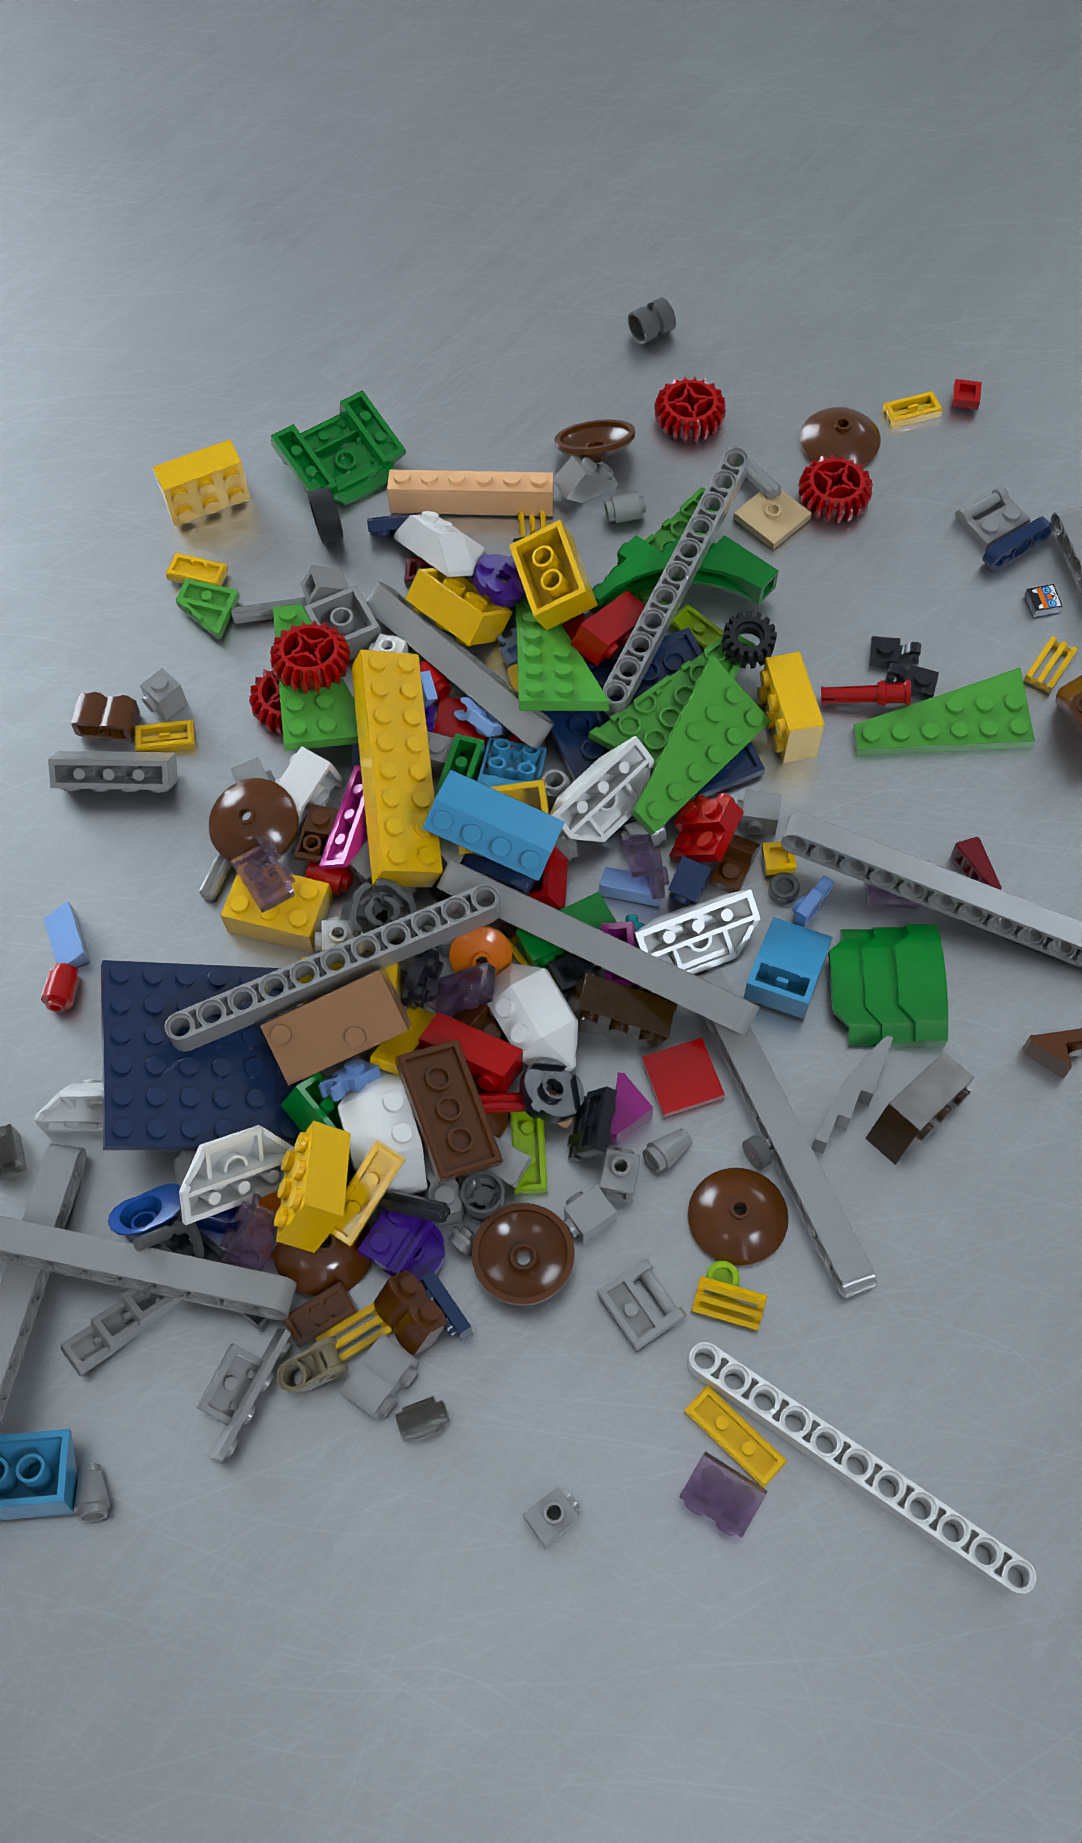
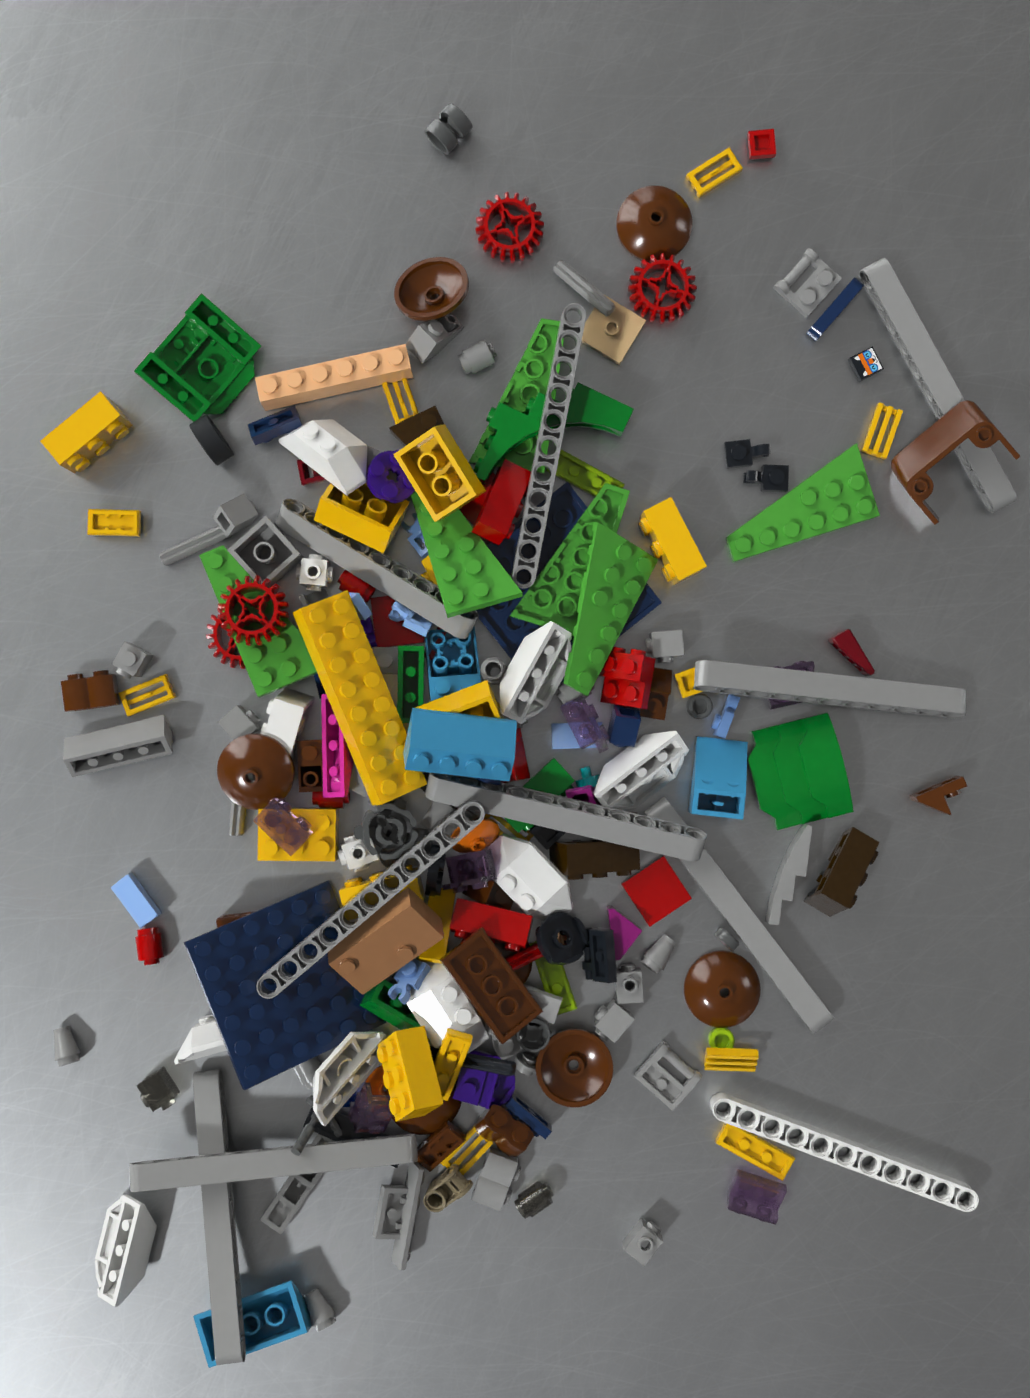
camera: 15 degrees left, 25 degrees up
blue piece [108,1183,181,1243] -> none
bright green wing [176,578,240,640] -> none
black tyre [721,611,777,669] -> none
red pin [821,679,911,707] -> none

